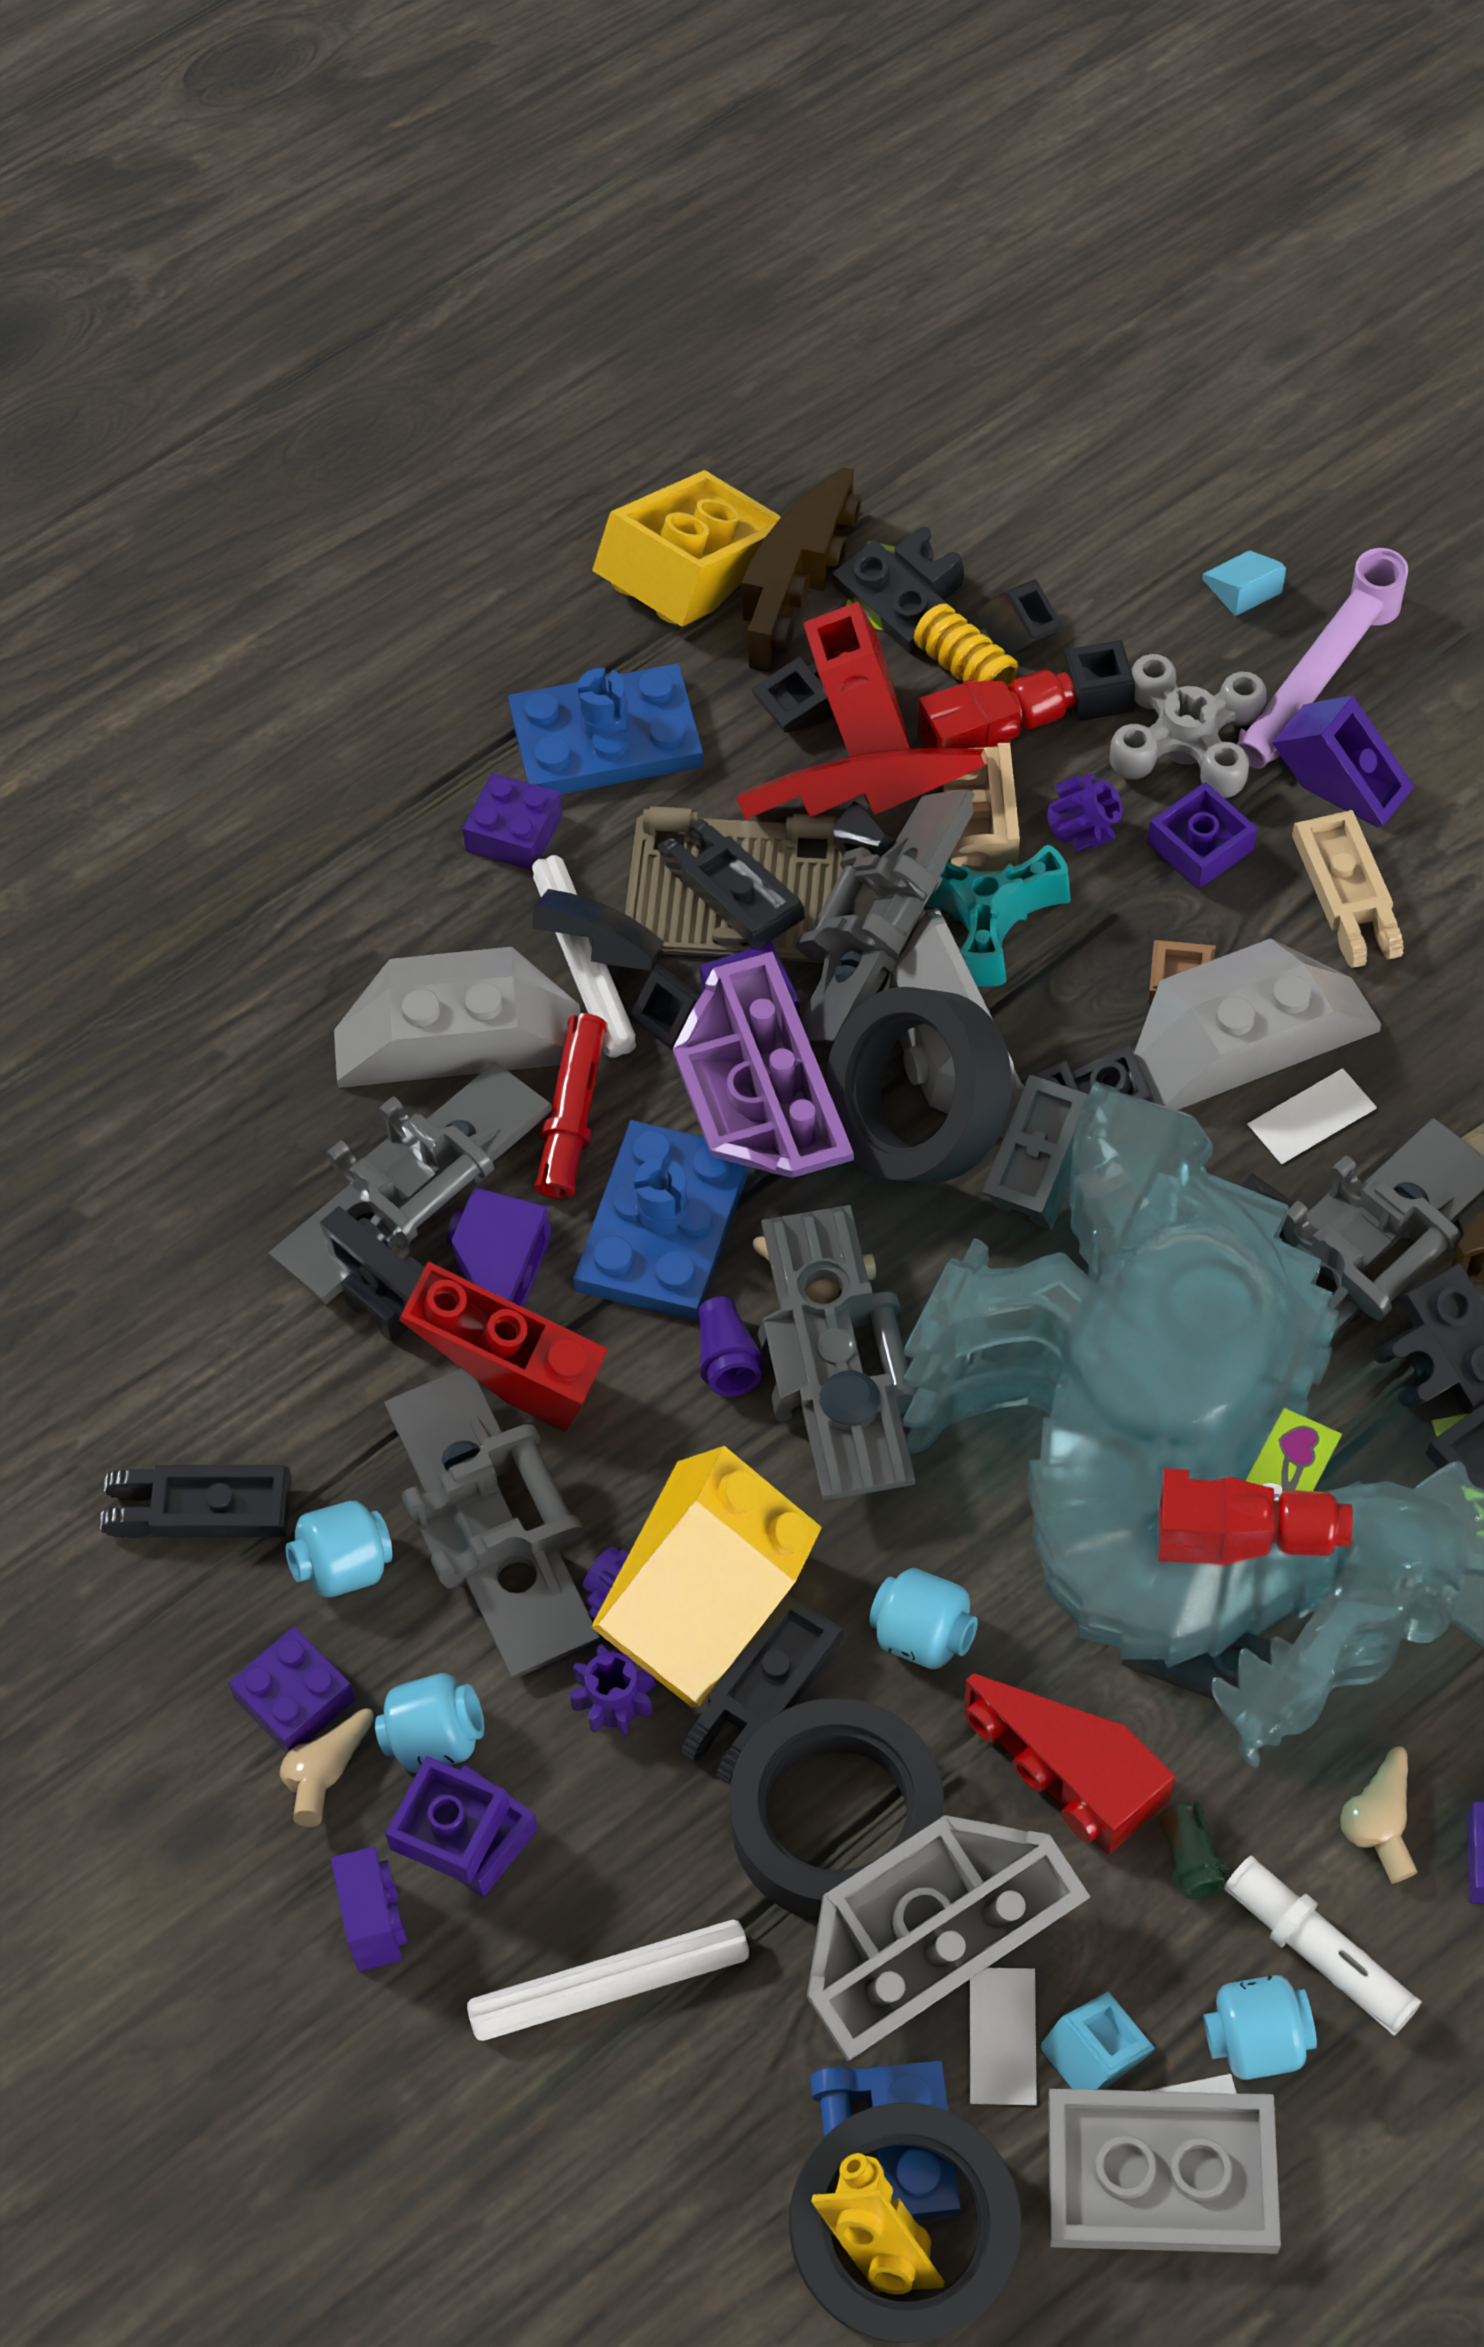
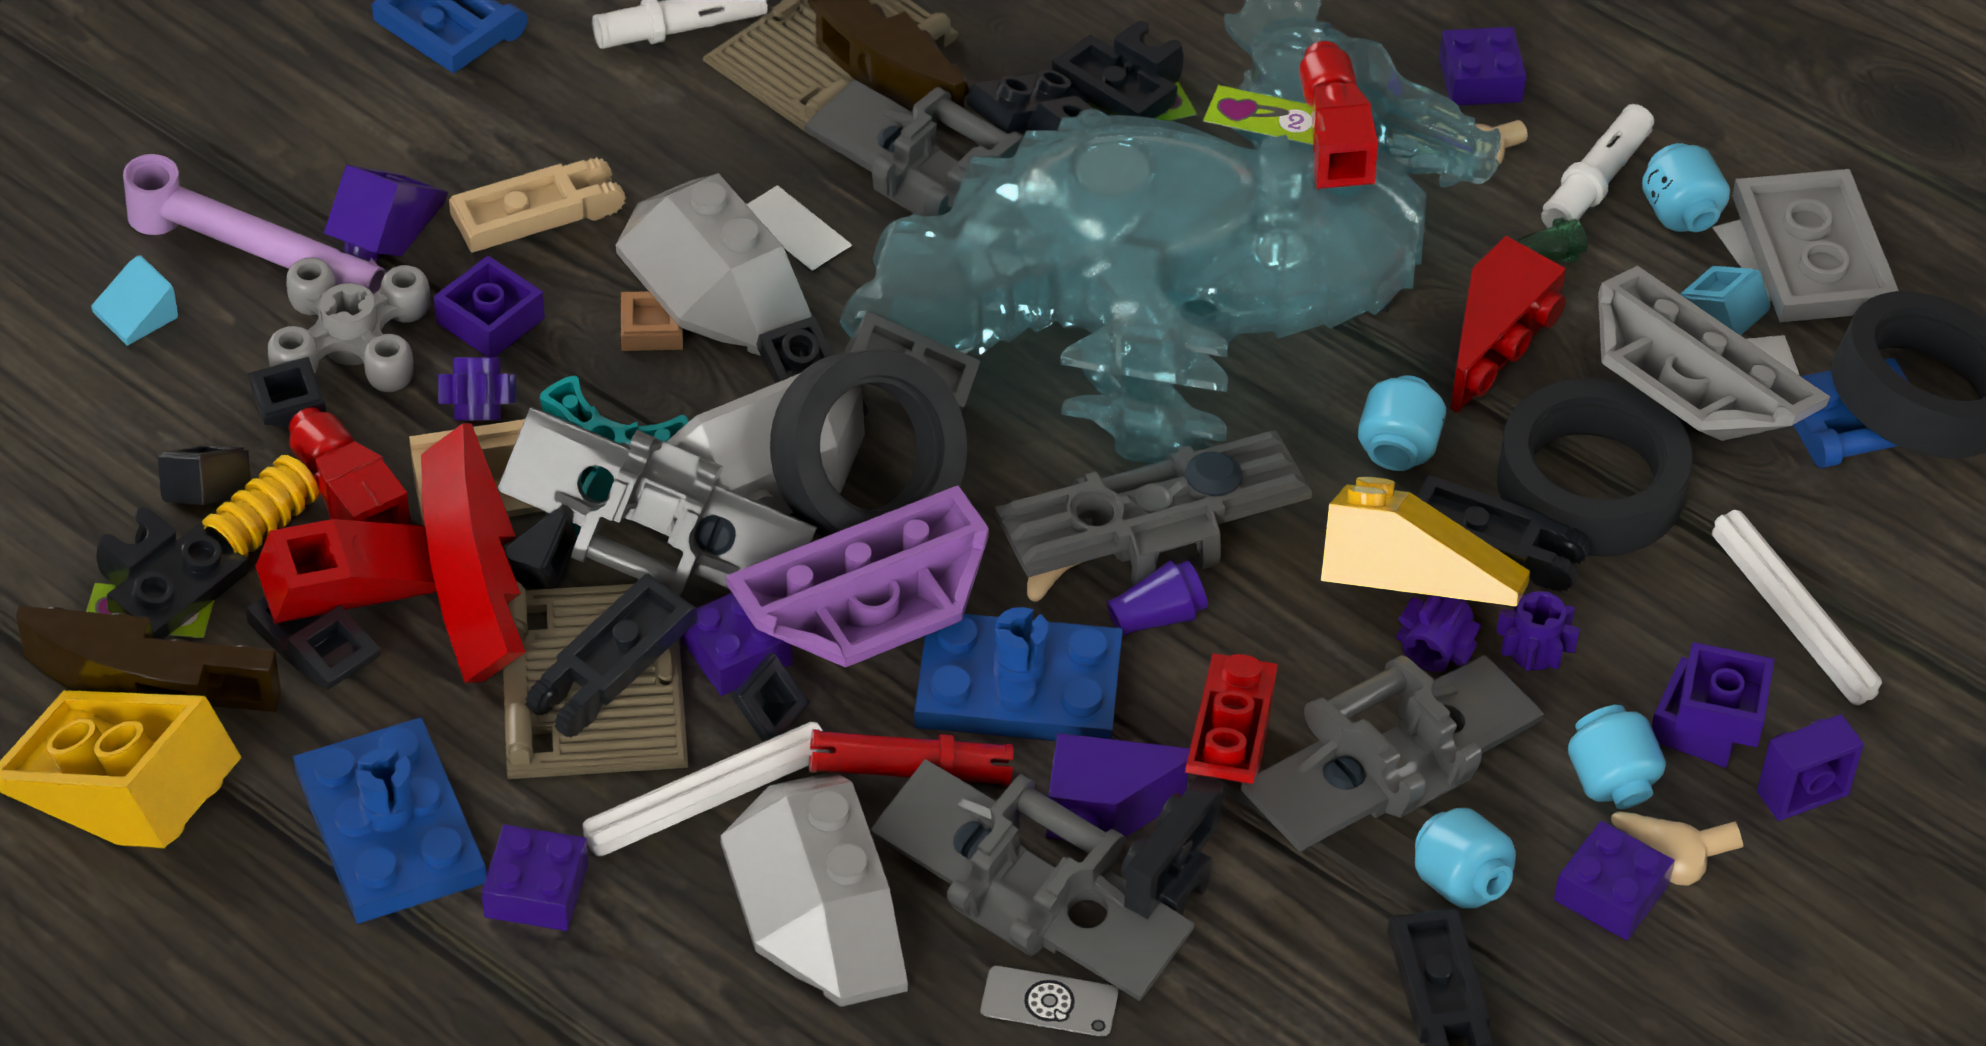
camera: 105 degrees left, 10 degrees down
black slope [532,889,664,971] -> none
yellow hinge [811,2153,944,2294] -> none
none -> light grey sticker [980,966,1118,1036]

